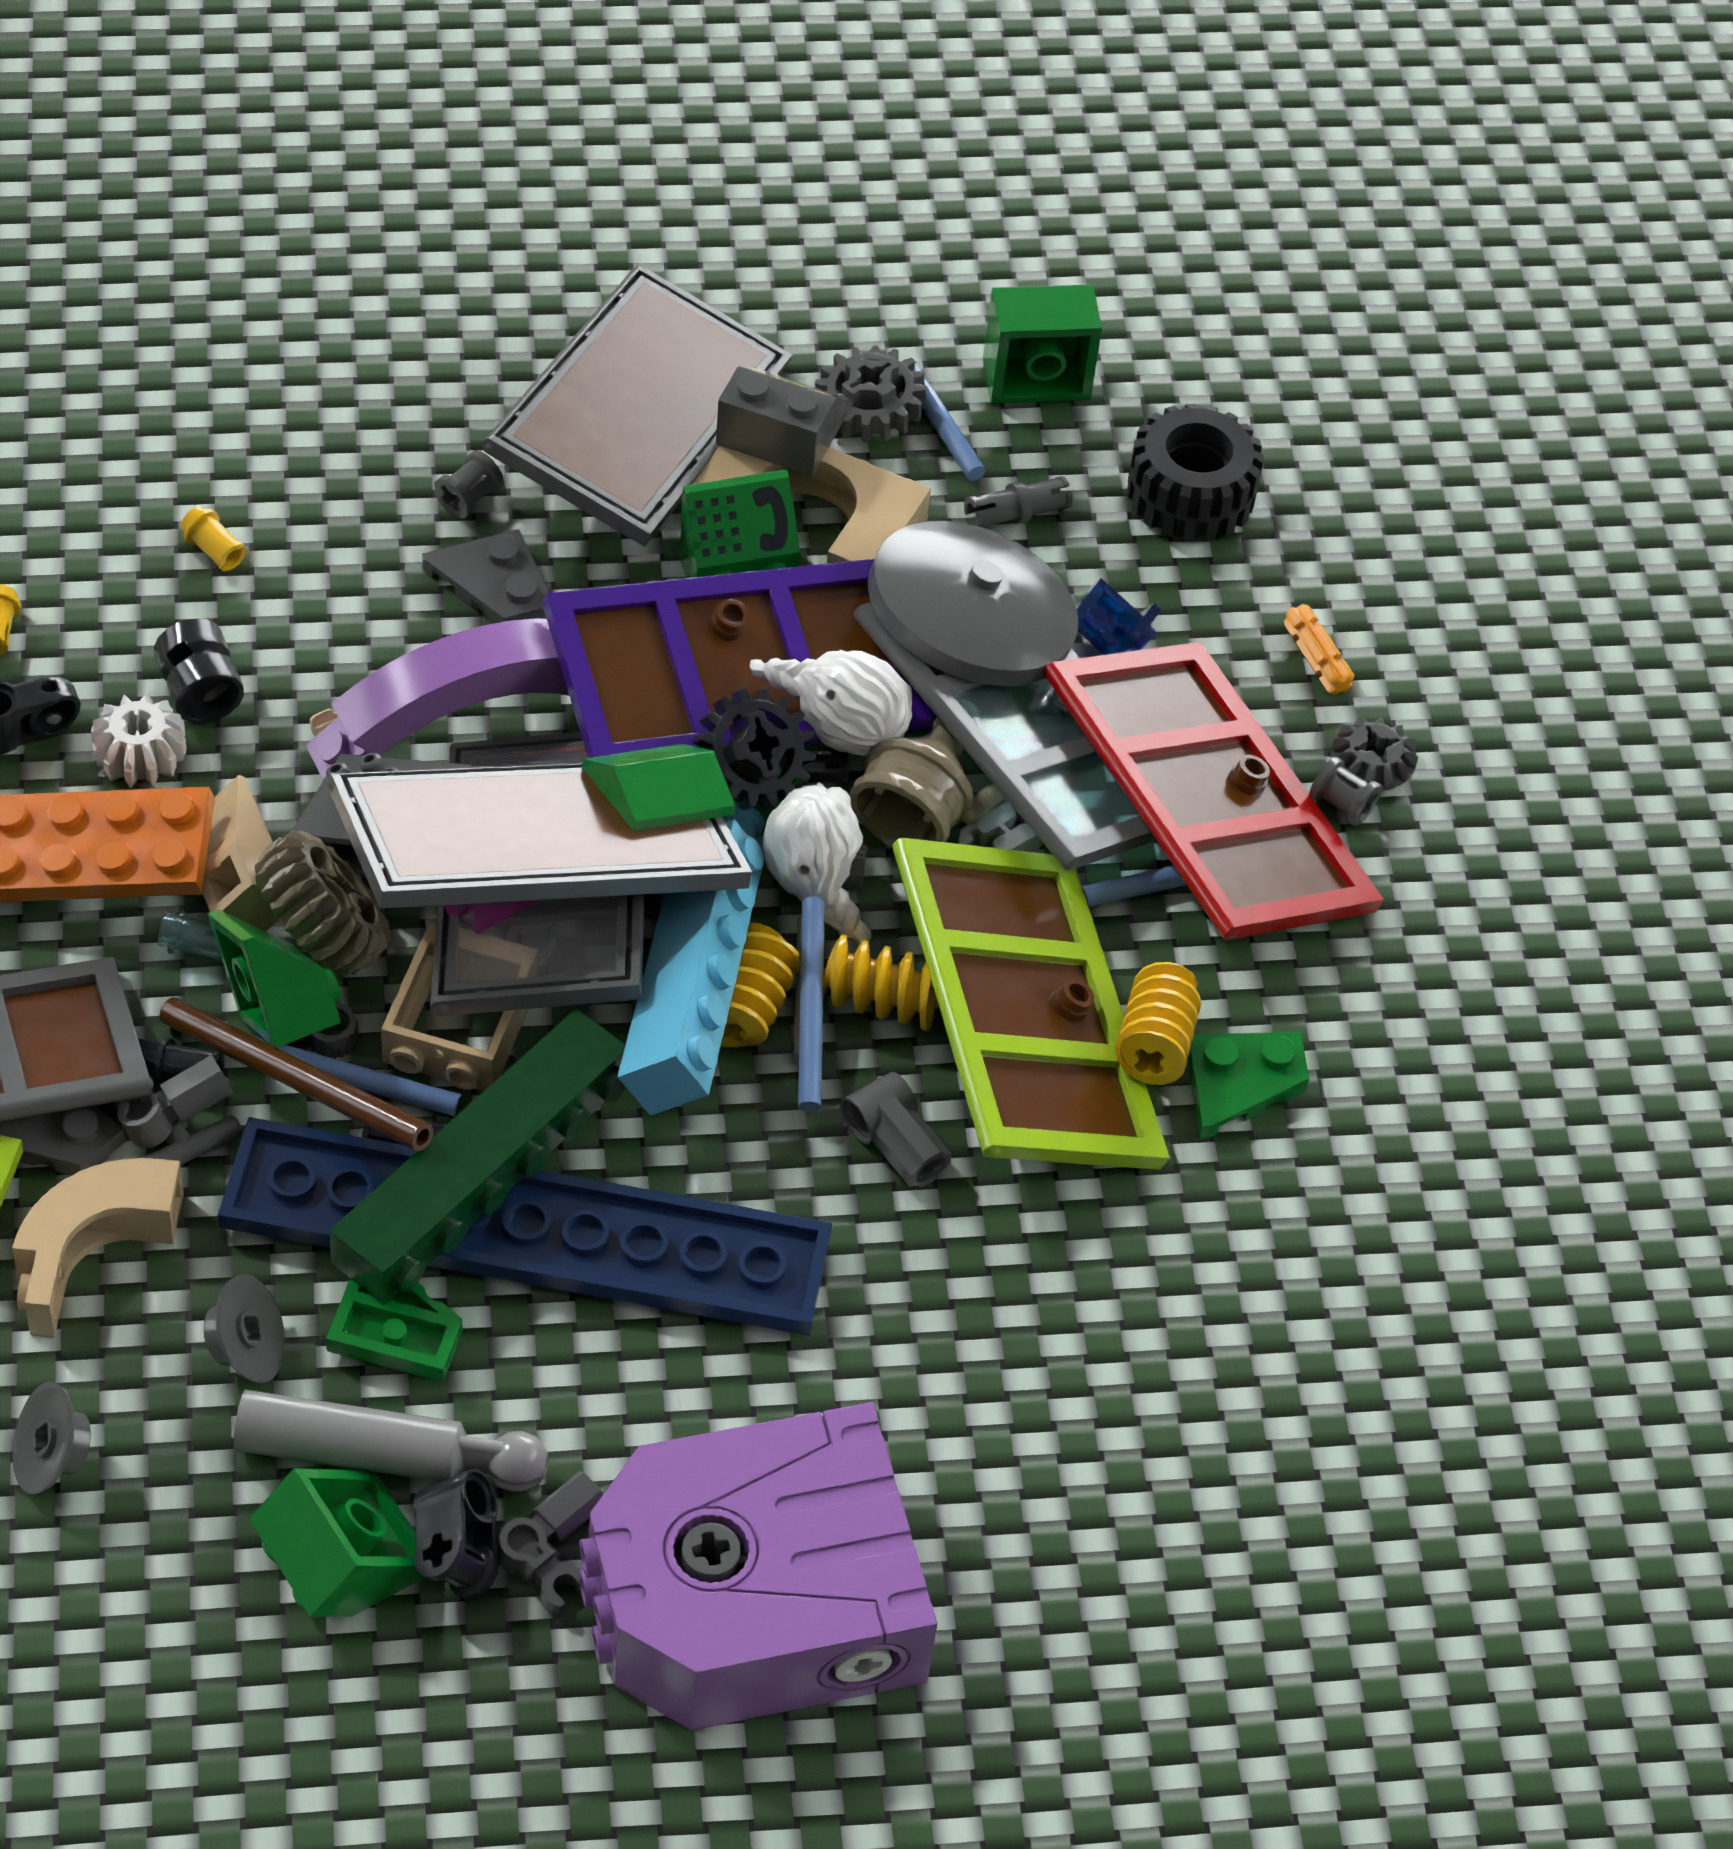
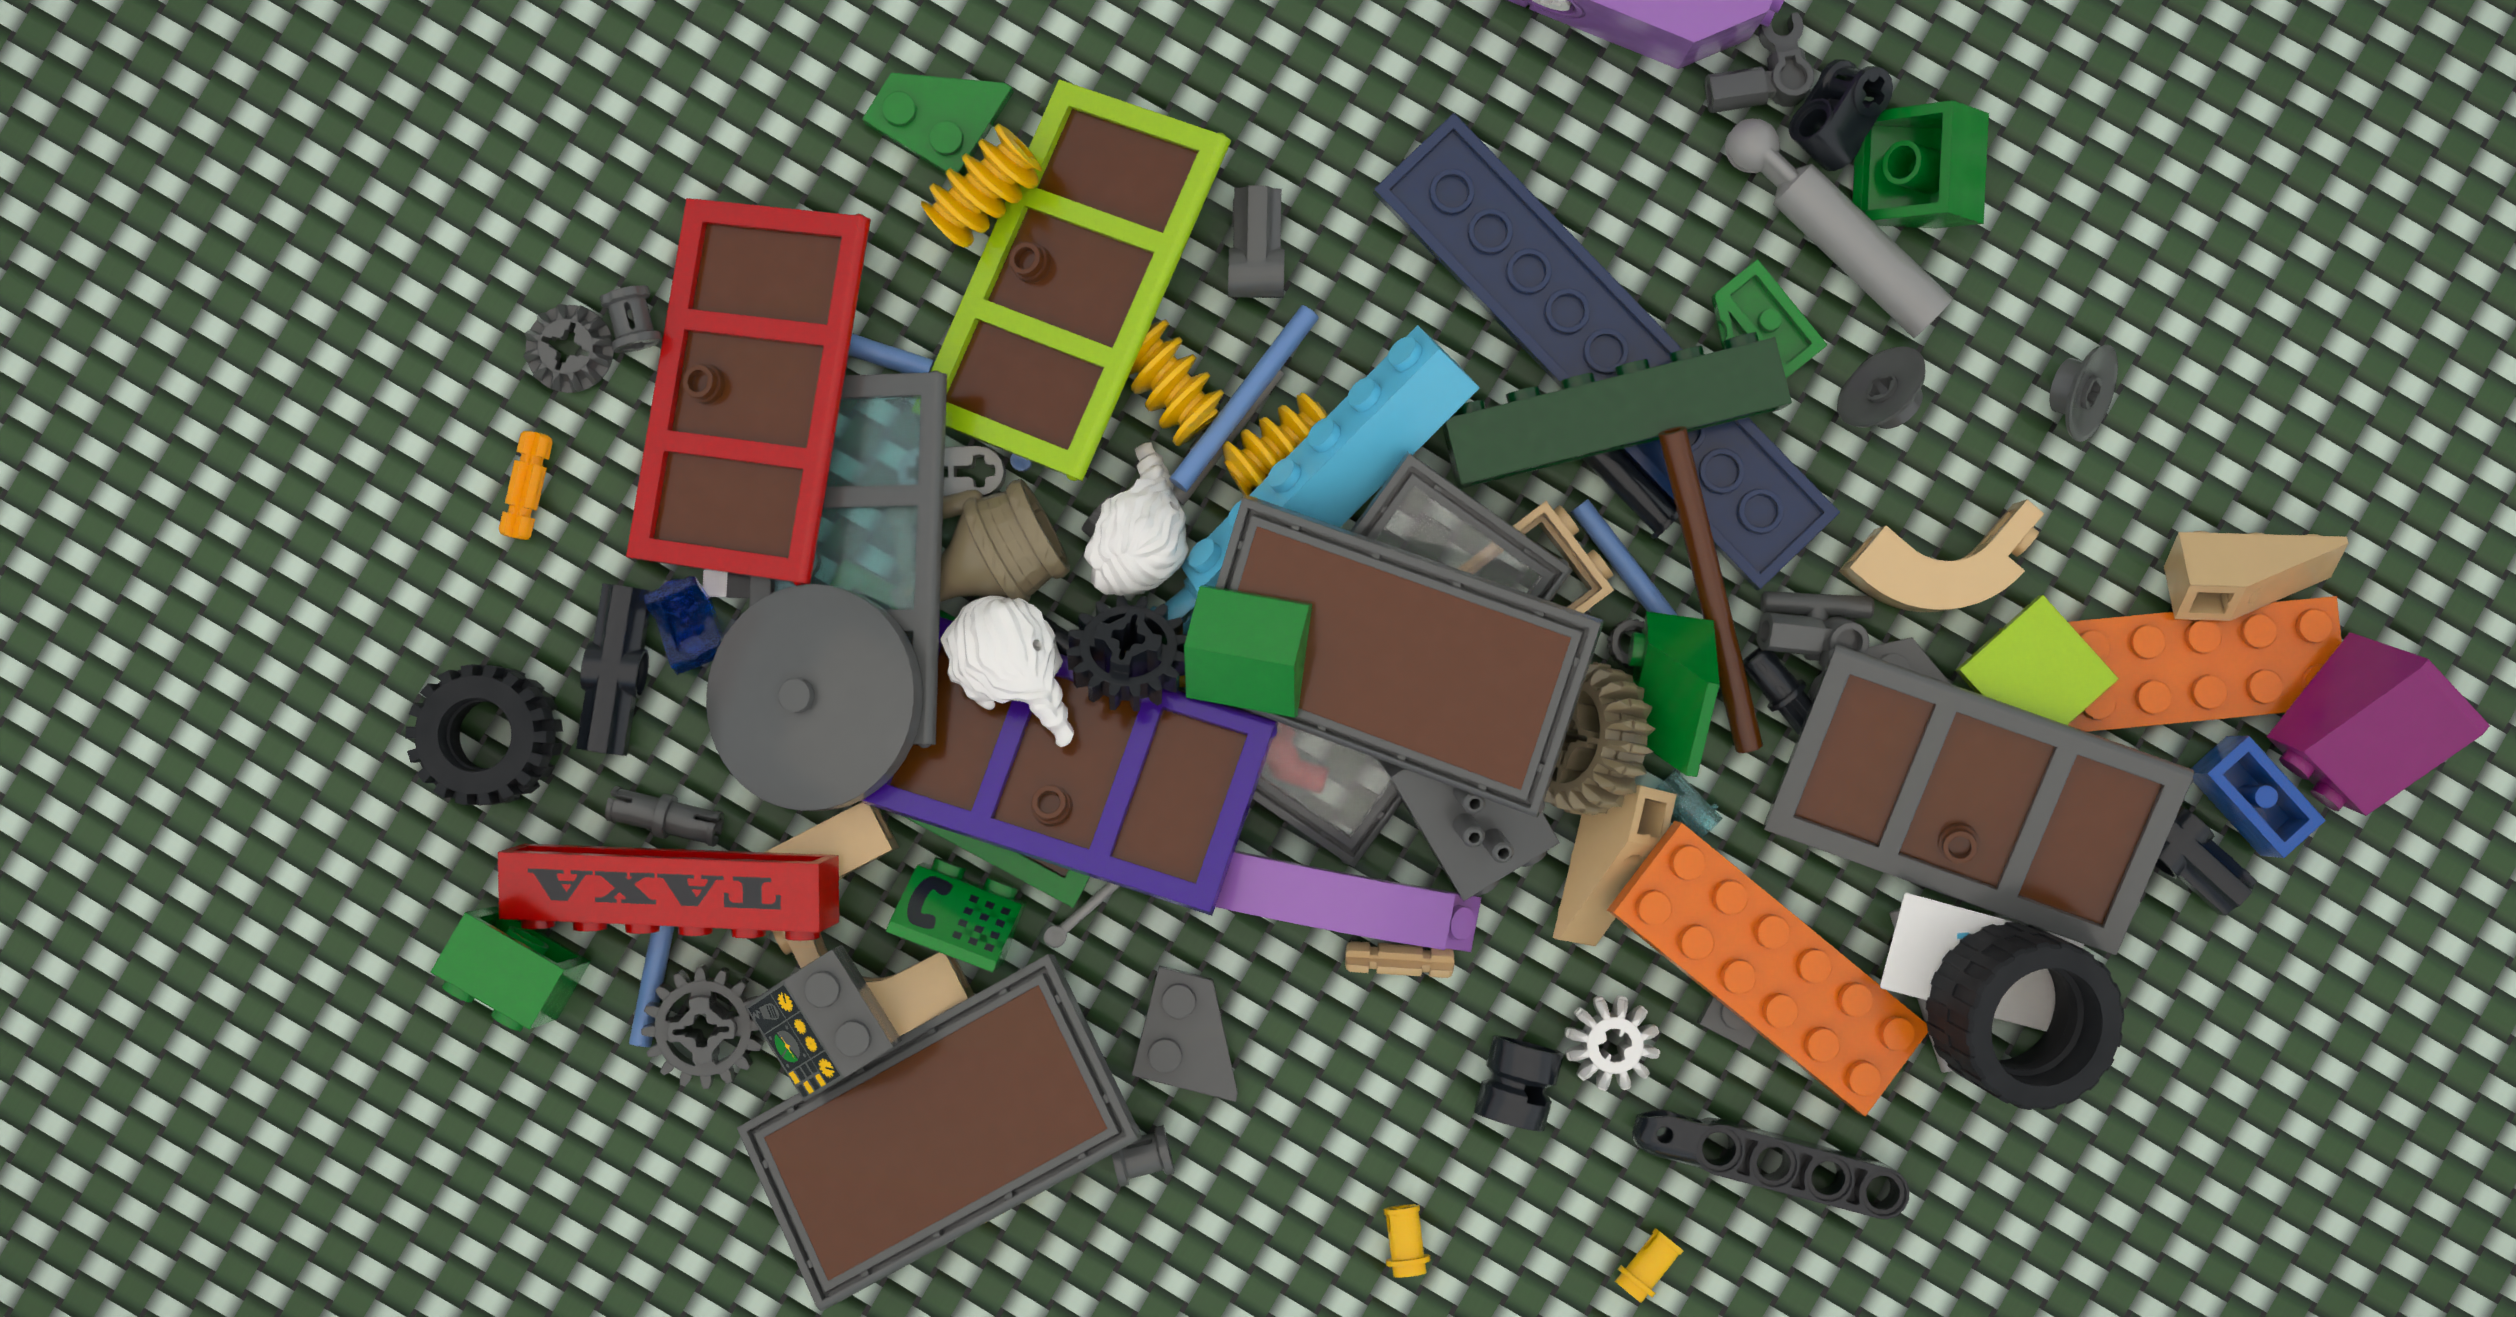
camera: 135 degrees left, 35 degrees up
none -> red brick [498,844,839,941]
none -> black piece [576,583,653,756]

